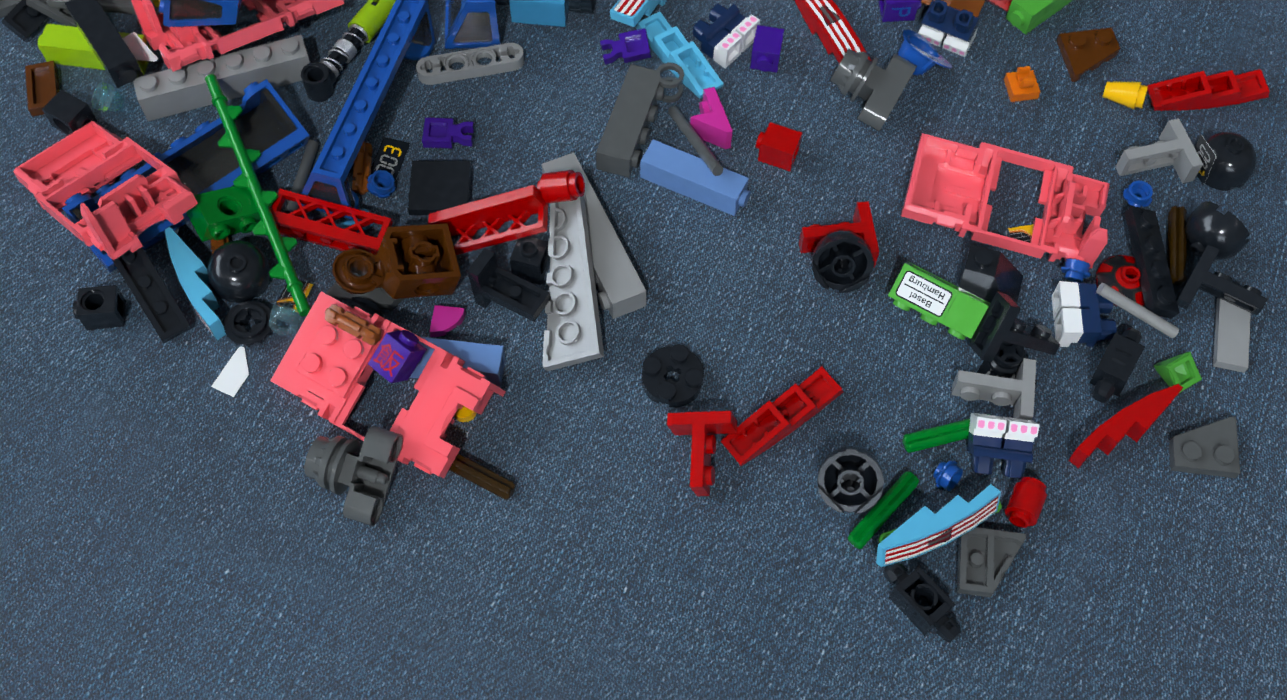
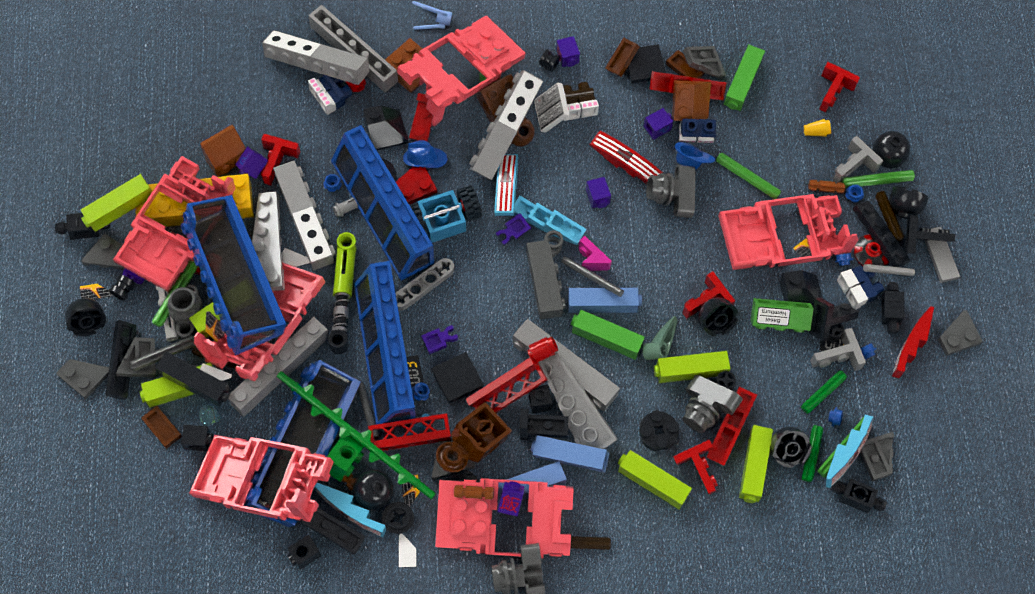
camera: 30 degrees left, 5 degrees up
clear light blue tile [269,304,303,335] -> none
dark pink tile [429,305,466,337] -> none
hips [693,4,760,69] -> none
red brick [755,122,803,171] -> none
hips [967,413,1040,479] -> none
orange tile [1004,66,1041,102] -> none
red brick [1005,477,1047,528] -> none
reddish brown wing [1057,27,1120,82] -> none
red slope [1146,69,1270,111] -> none
bright green slope [1154,352,1202,392] -> none
black sticker [1195,135,1216,185] -> none
none -> medium blue brick [531,435,610,473]
none -> bright green brick [571,310,645,360]
none -> lime brick [617,450,692,510]
none -> sand green piece [643,316,678,360]
none -> lime brick [654,351,731,383]
none -> dark grey beam [682,375,743,433]
none -> black wheel [715,371,736,390]
none -> bright green axle [716,153,781,199]
none -> lime brick [739,425,773,503]
none -> dark orange axle [808,180,845,193]
none -> red bracket [819,62,860,112]
none -> bright green axle [842,170,915,188]
none -> blue plate [860,343,877,359]

